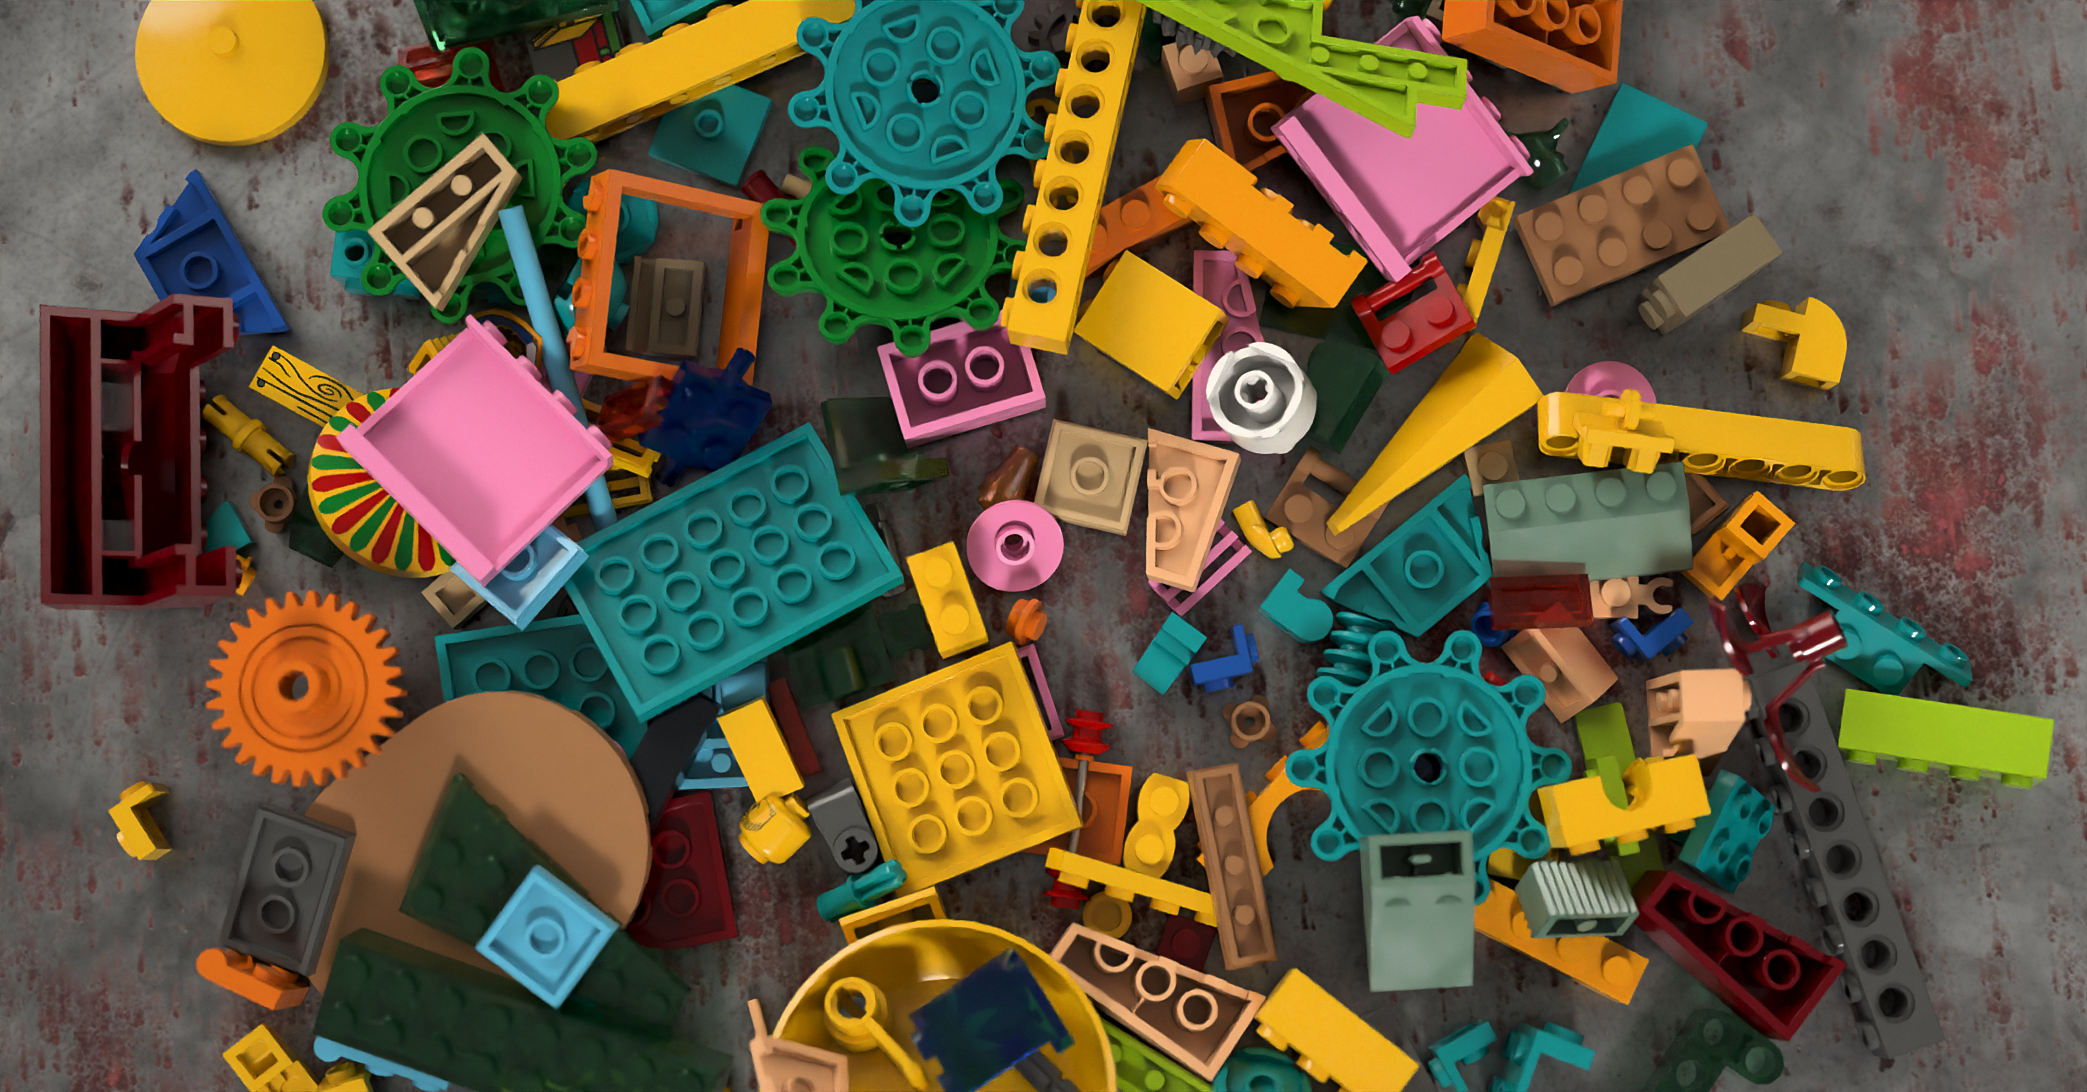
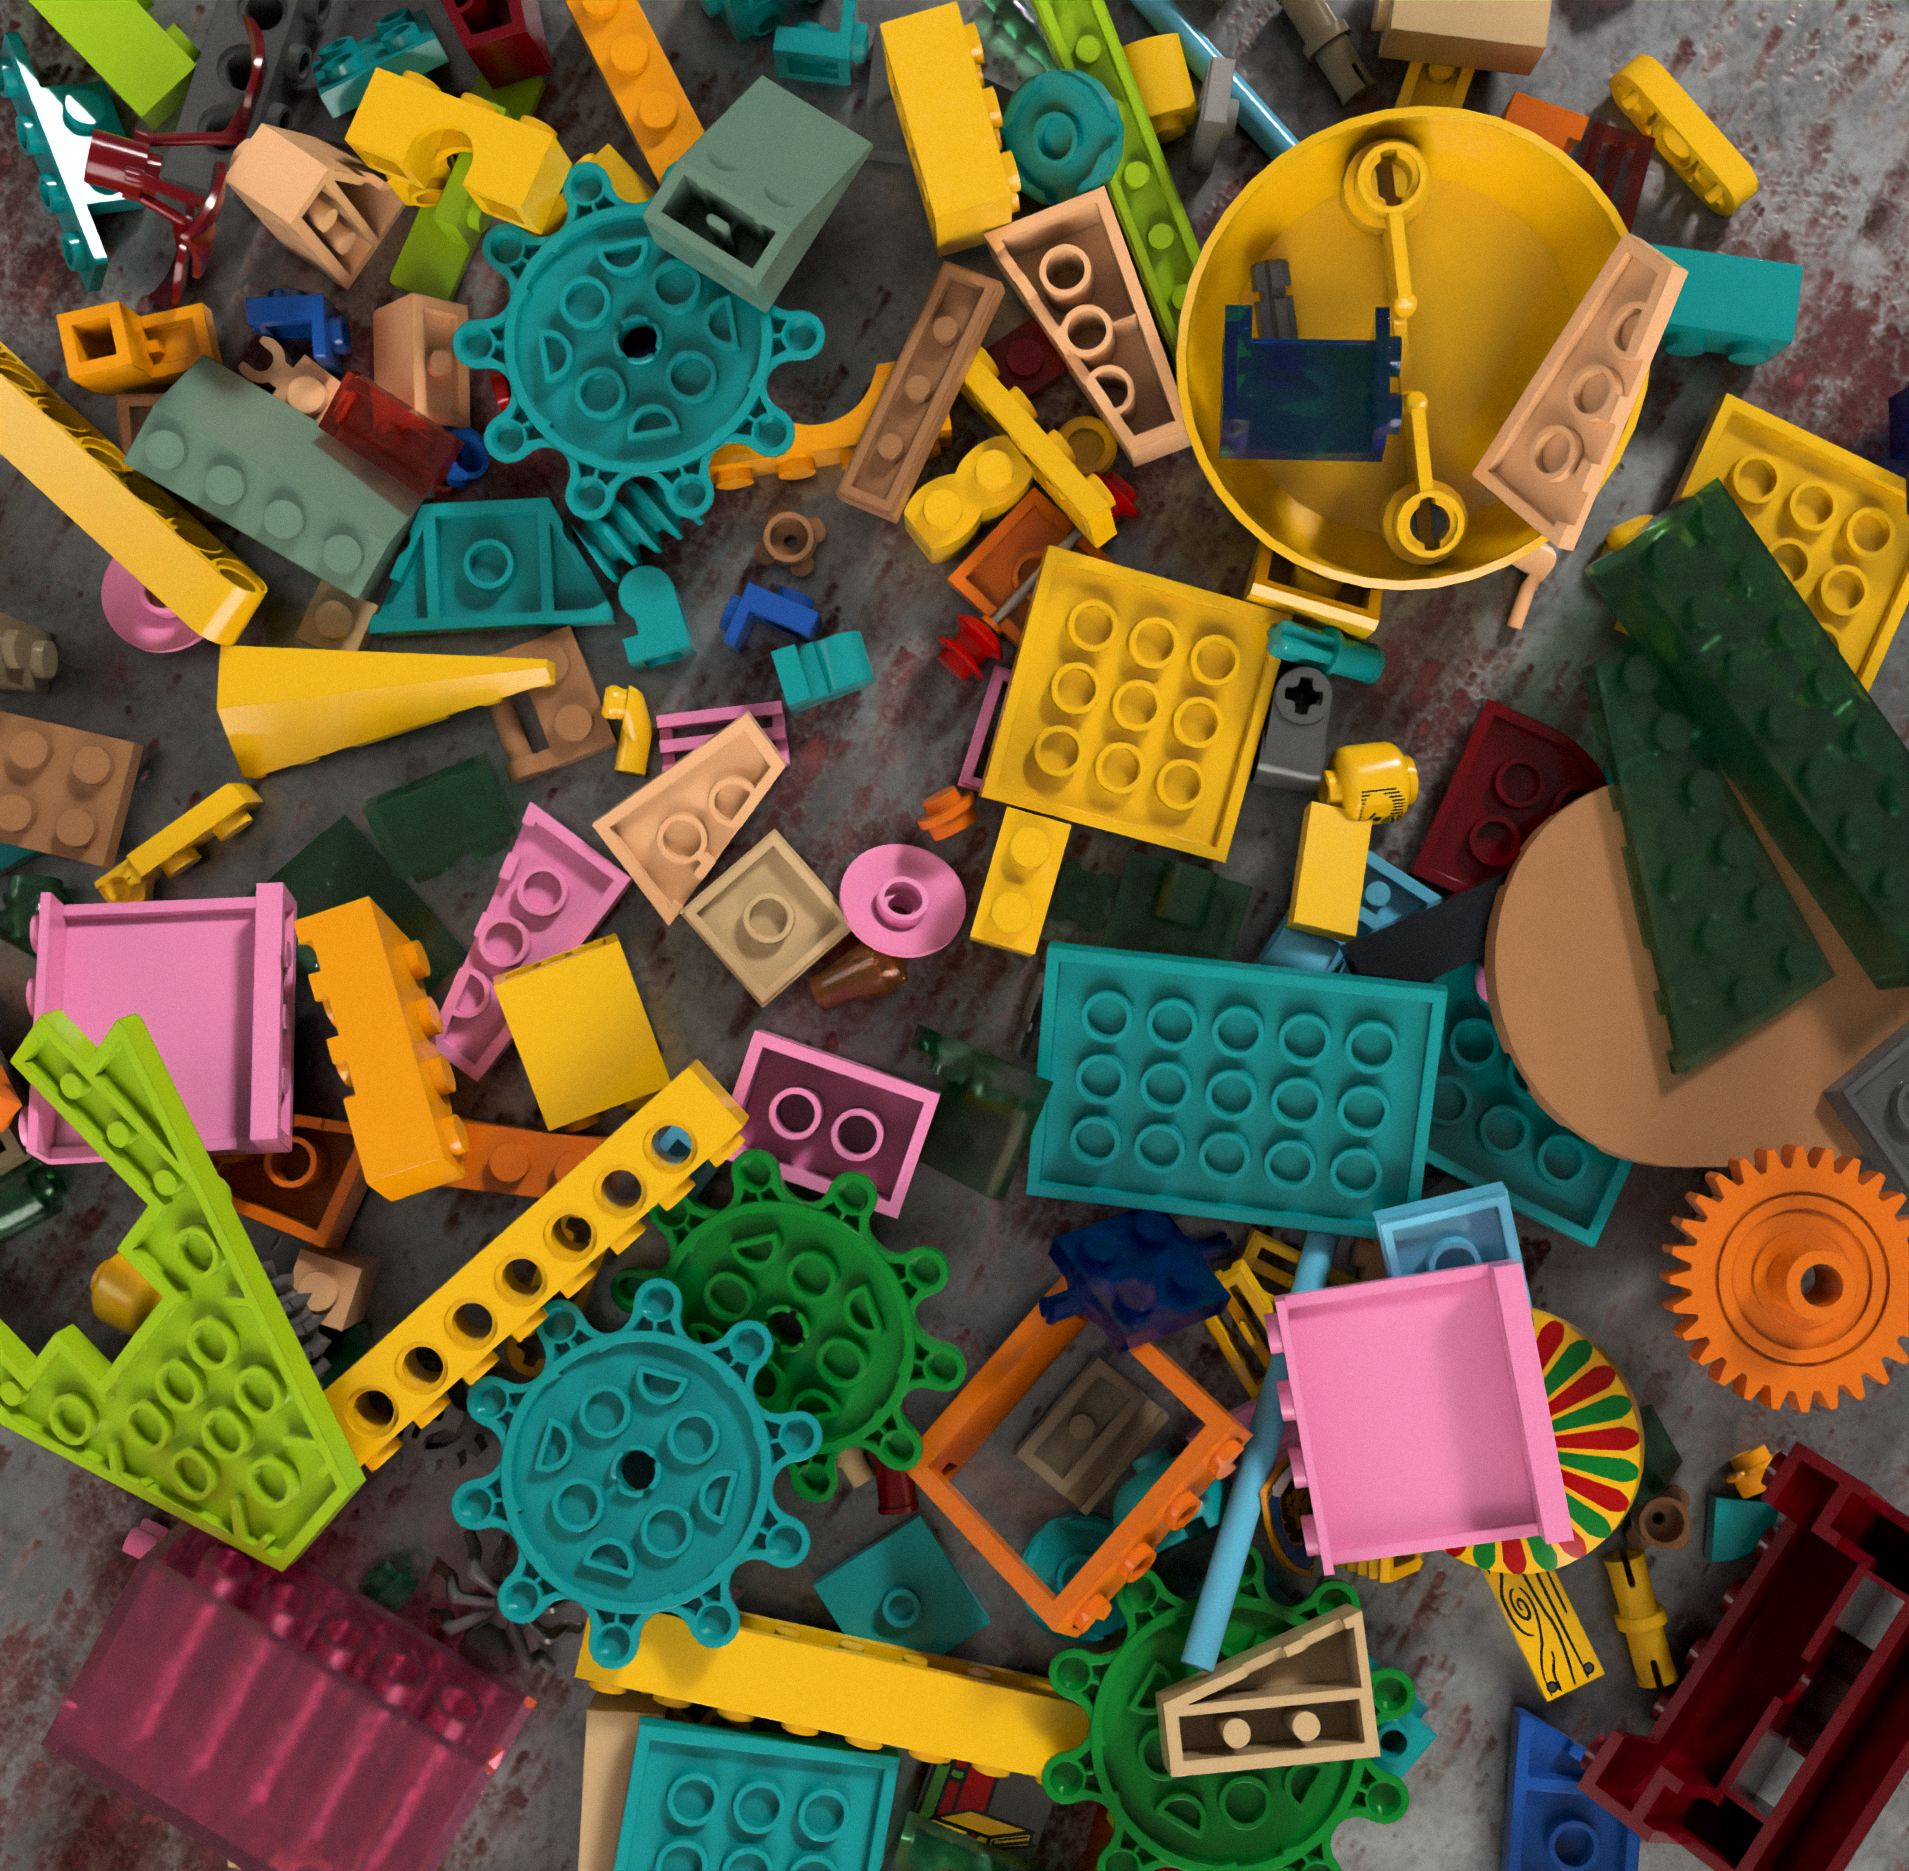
camera: 140 degrees left, 5 degrees up
tan plate [421,571,488,630] -> none
medium azure plate [475,864,620,1009] -> none
clear red tile [595,375,674,443] -> none
clear red tile [767,678,824,777] -> none
white brick [1206,342,1317,454] -> none
red plate [1350,250,1477,375] -> none
sand green brick [1515,857,1640,938] -> none
yellow hips [1572,389,1675,474] -> none

